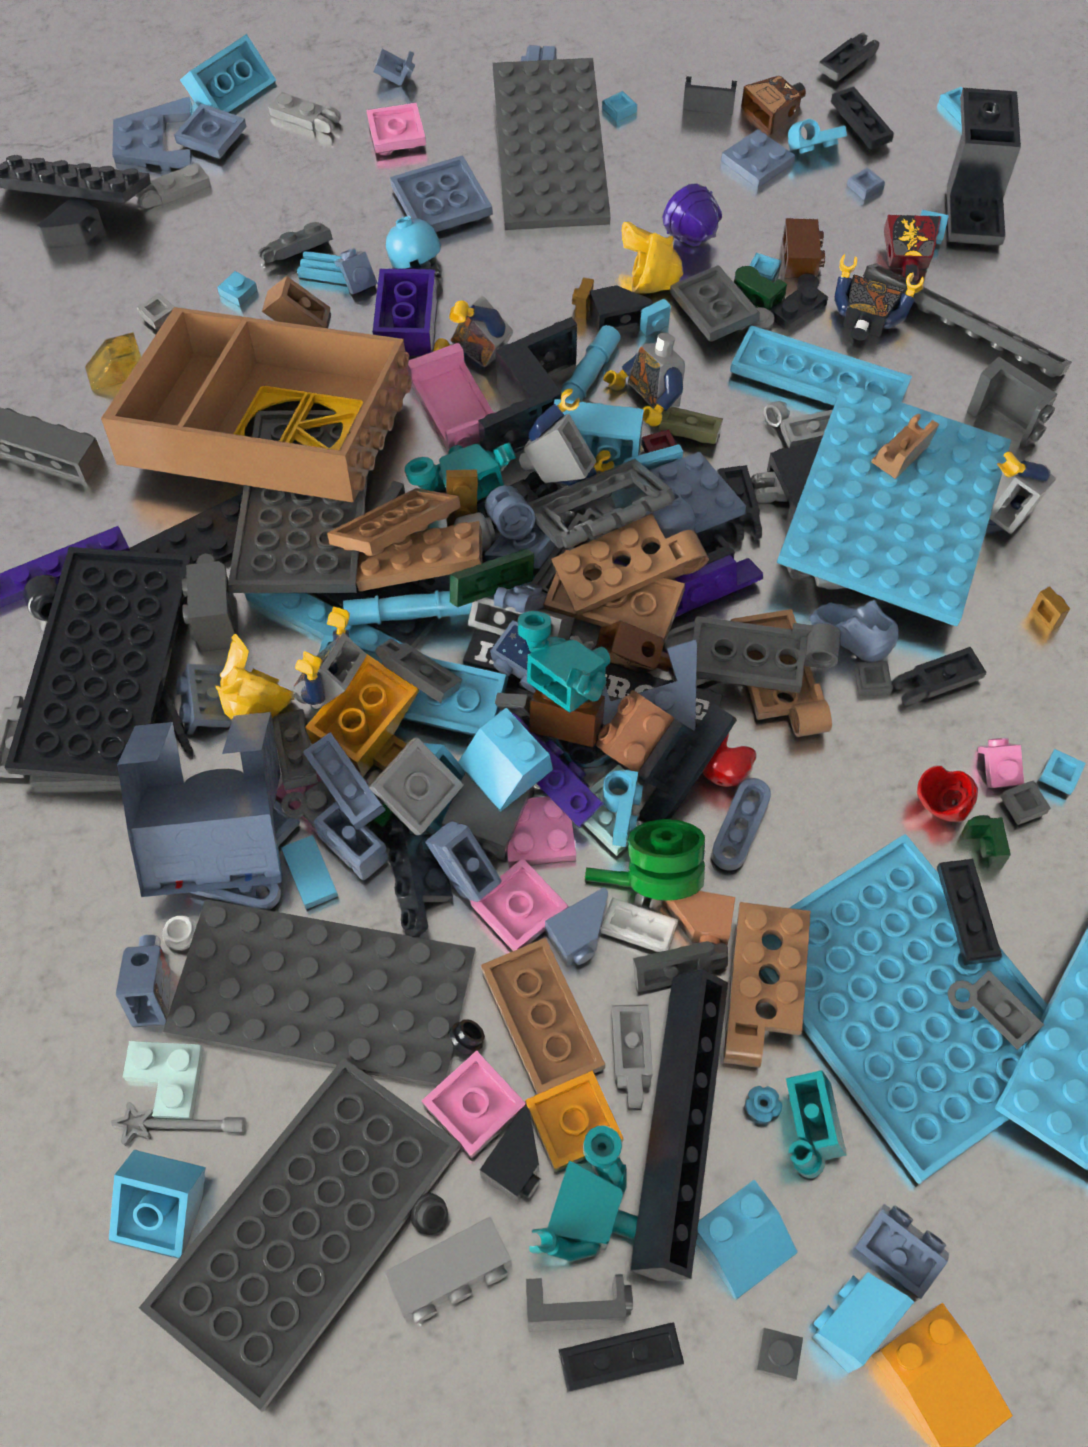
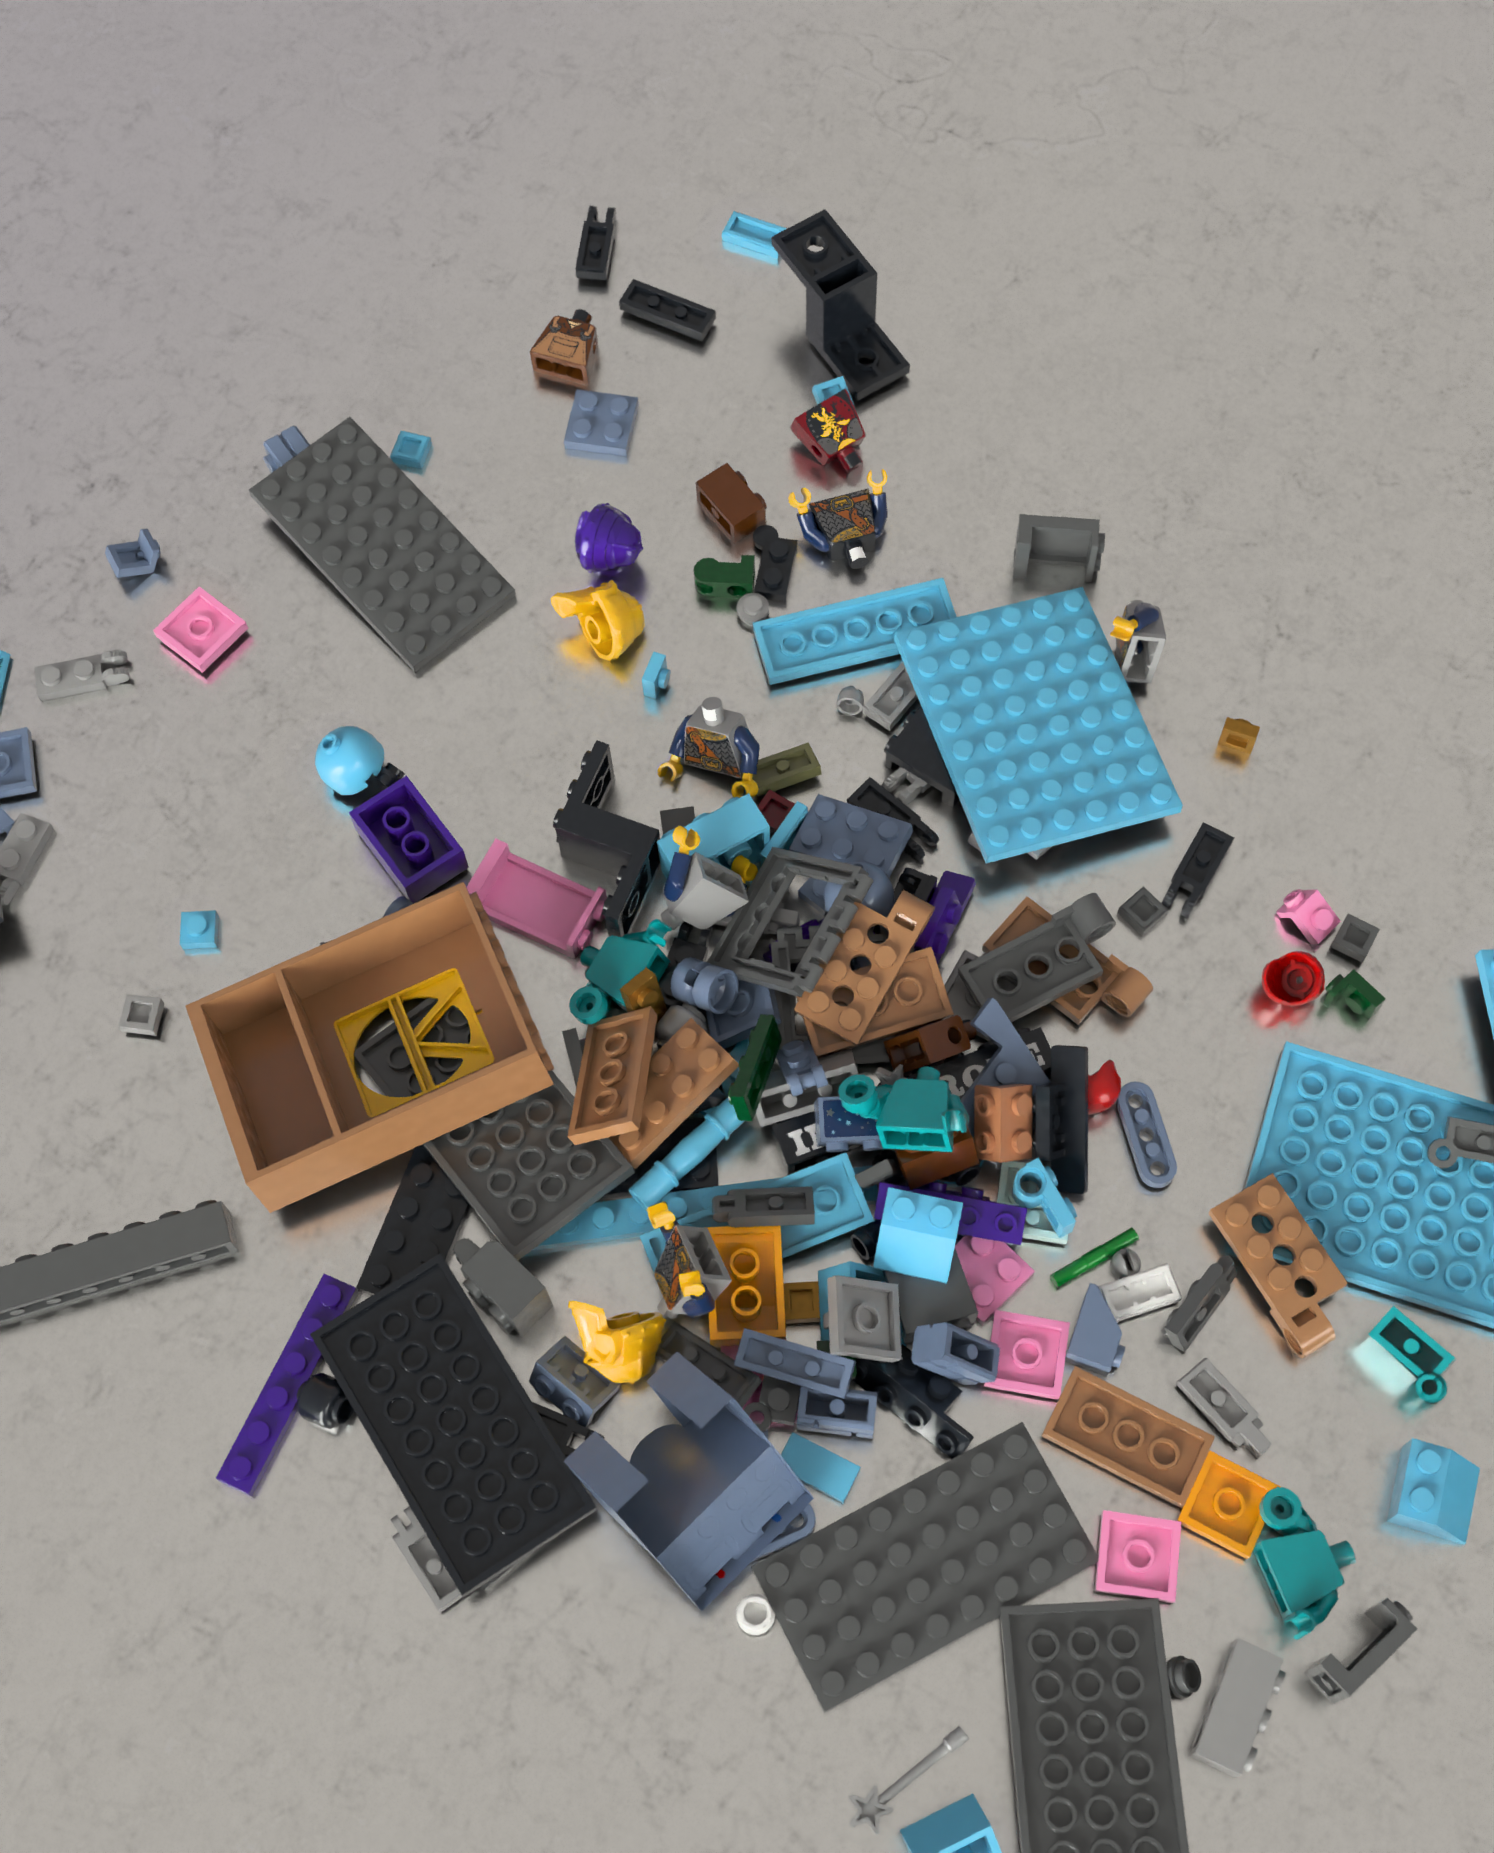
camera: 35 degrees left, 5 degrees up
clear yellow slope [85,332,142,391] -> none
sand blue torso [116,935,171,1027] -> none
light aqua plate [122,1041,204,1119] -> none
dark grey hinge [258,222,333,263] -> none
medium nougat slope [262,276,331,328] -> none
medium azure tile [297,251,347,284] -> none
sand blue bracket [334,248,378,294] -> none
sand blue plate [390,155,493,232] -> none
torso [433,296,513,366] -> none
black plate [449,1019,485,1054] -> none
black slope [480,1106,541,1204] -> none
black tile [558,1322,684,1393] -> none
medium azure piece [561,325,621,402] -> none
pearl gold plate [572,277,594,319] -> none
black slope [589,285,653,332] -> none
green wheel [628,819,705,901] -> none
black brick [630,969,728,1281] -> none
nougat slope [663,891,735,945] -> none
dark grey plate [670,265,760,342] -> none
black hinge [683,76,737,115] -> none
medium azure plate [745,1086,782,1123] -> none
medium azure tile [749,253,782,282] -> none
medium azure plate [788,119,847,154] -> none
sand blue piece [809,600,899,662] -> none
sand blue tile [847,167,885,200] -> none
dark grey plate [863,263,1072,377] -> none
medium nougat hinge [871,413,939,479] -> none
black tile [937,858,1002,965] -> none
medium azure plate [1039,749,1086,795] -> none

